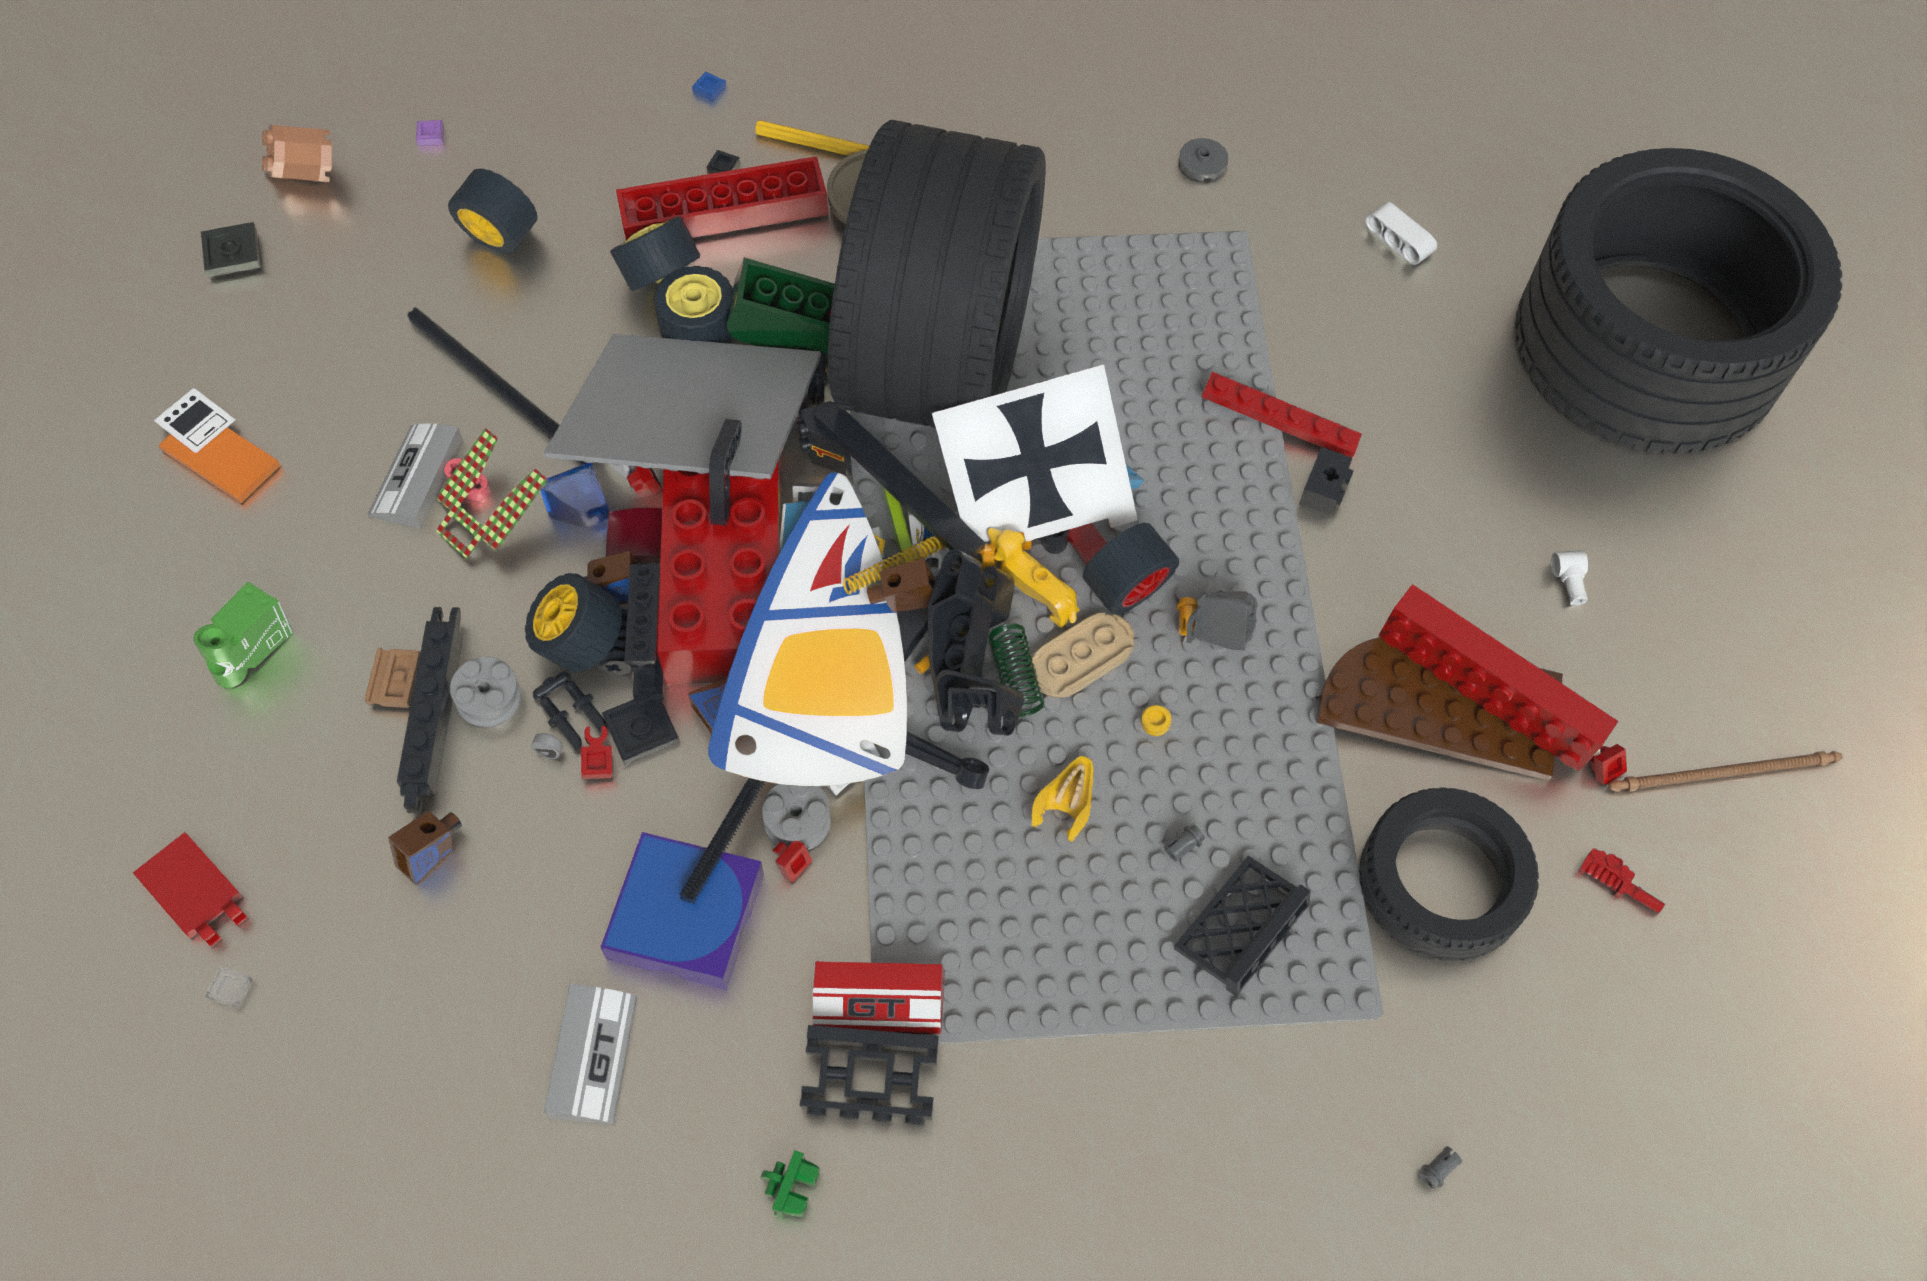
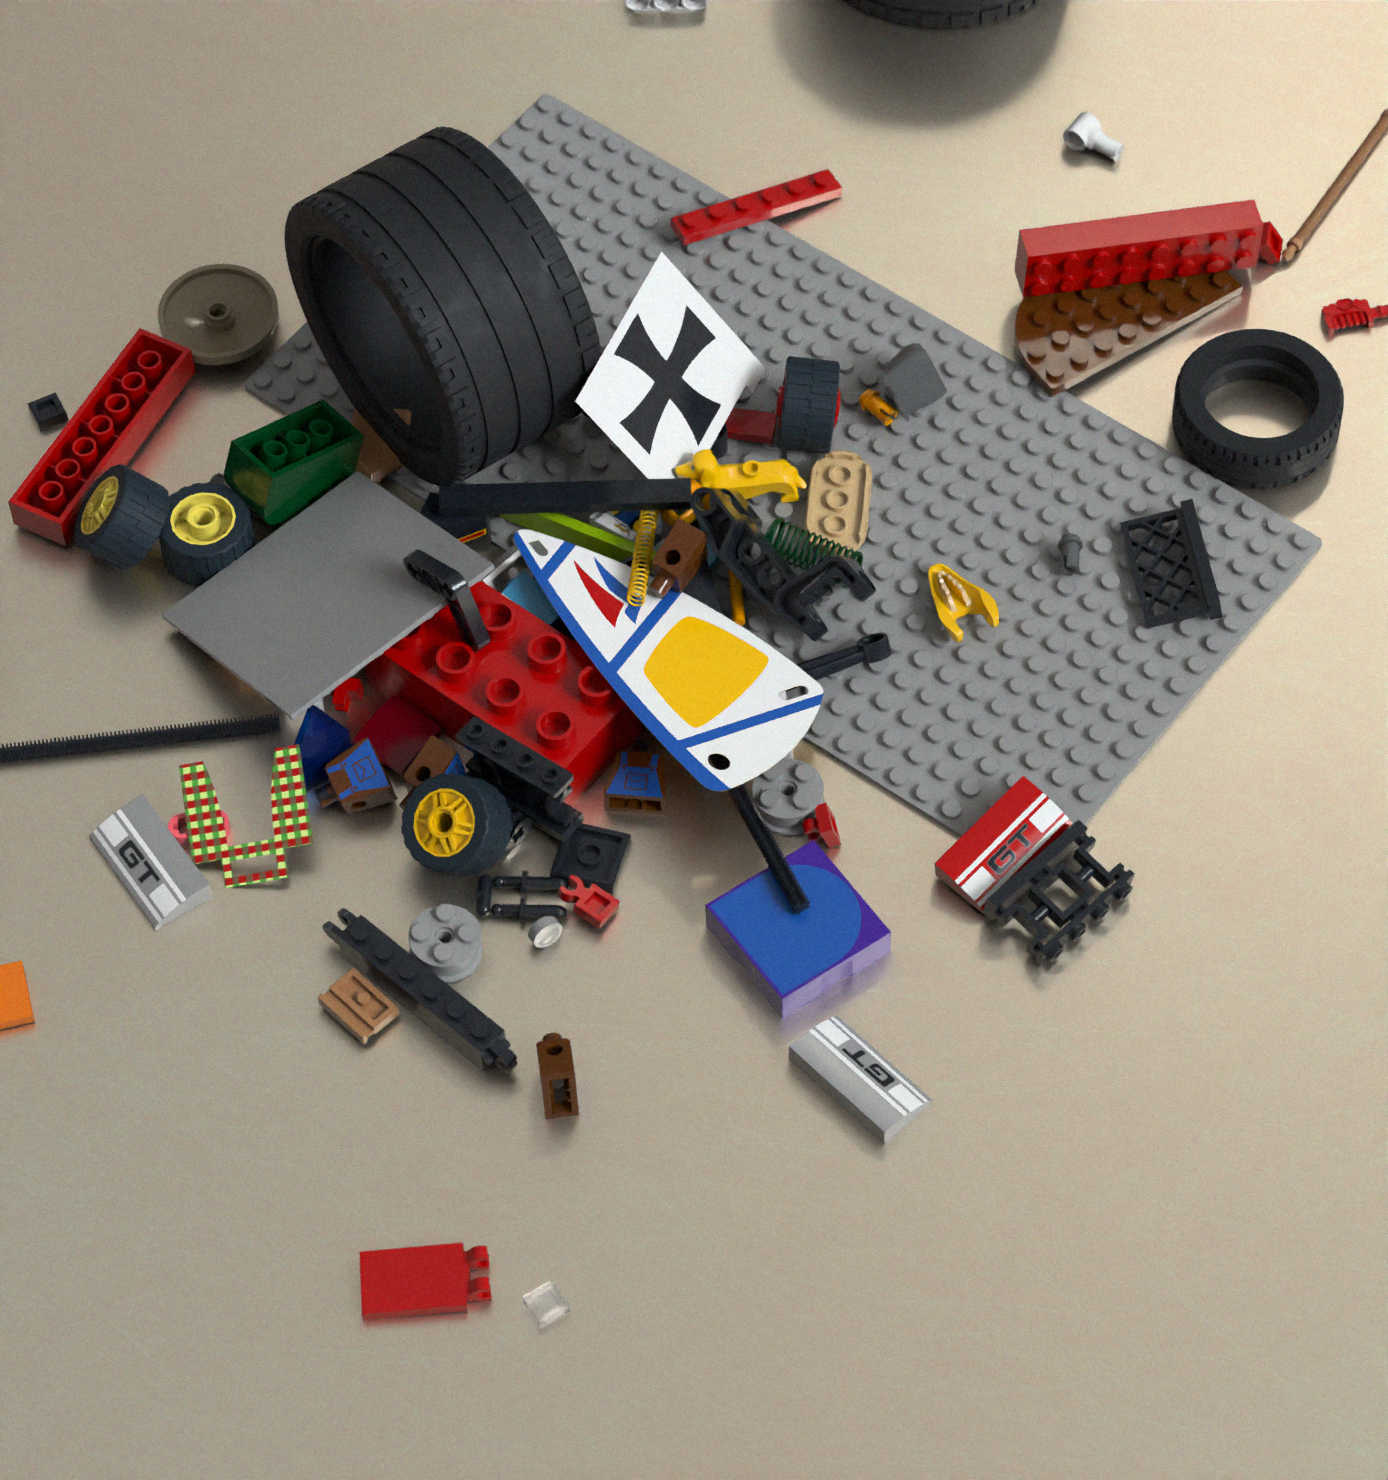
camera: 45 degrees left, 5 degrees down
bright green piece [193,582,293,688] -> none
yellow axle [755,120,870,156] -> none
green hips [760,1150,820,1219] -> none
yellow tile [1141,705,1172,736] -> none
dark grey plate [1179,138,1228,181] -> none
black brick [1299,447,1354,515] -> none
none -> torso [314,737,398,814]

